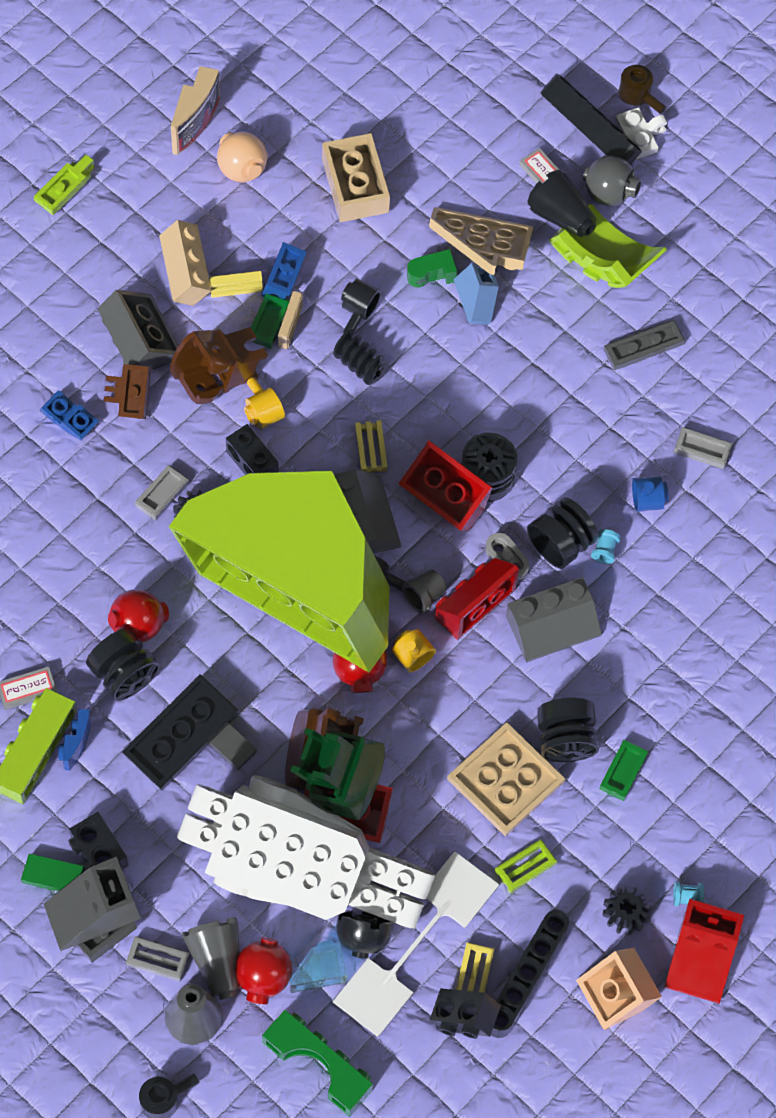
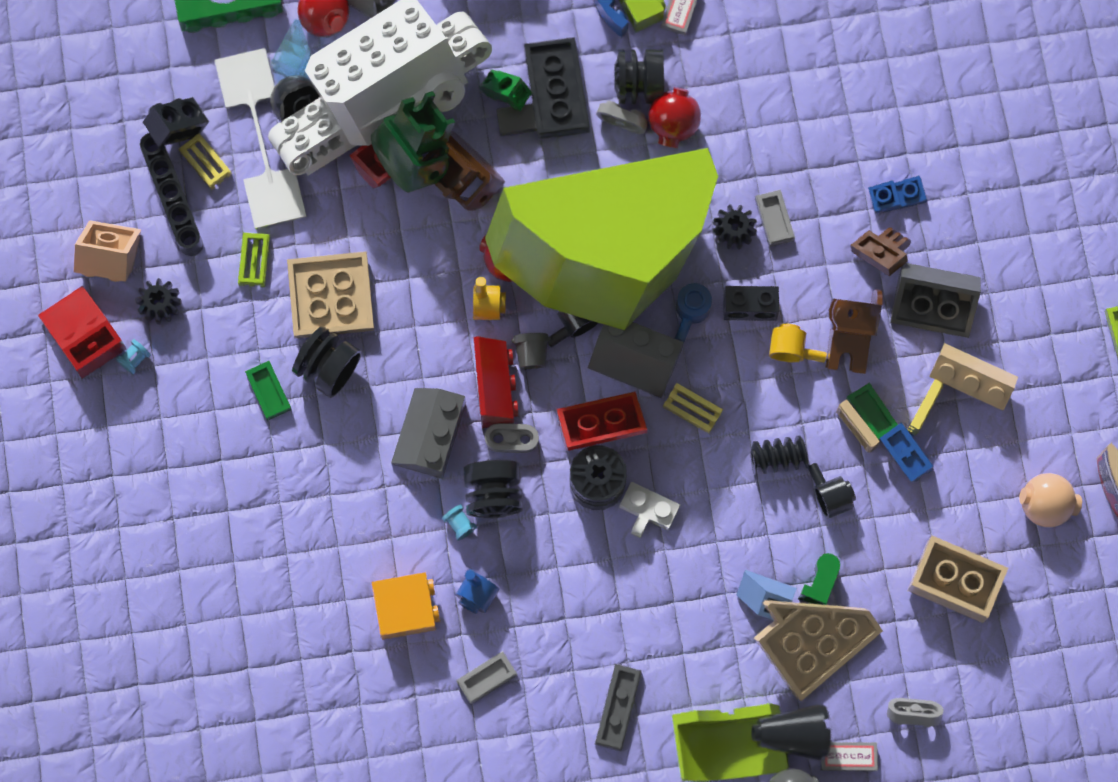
camera: 130 degrees right, 10 degrees up
none -> light orange brick [372,572,440,640]
none -> green leg [479,69,533,111]
none -> light grey plate [596,101,648,134]
none -> white plate [619,482,680,538]
none -> light grey plate [887,698,944,727]

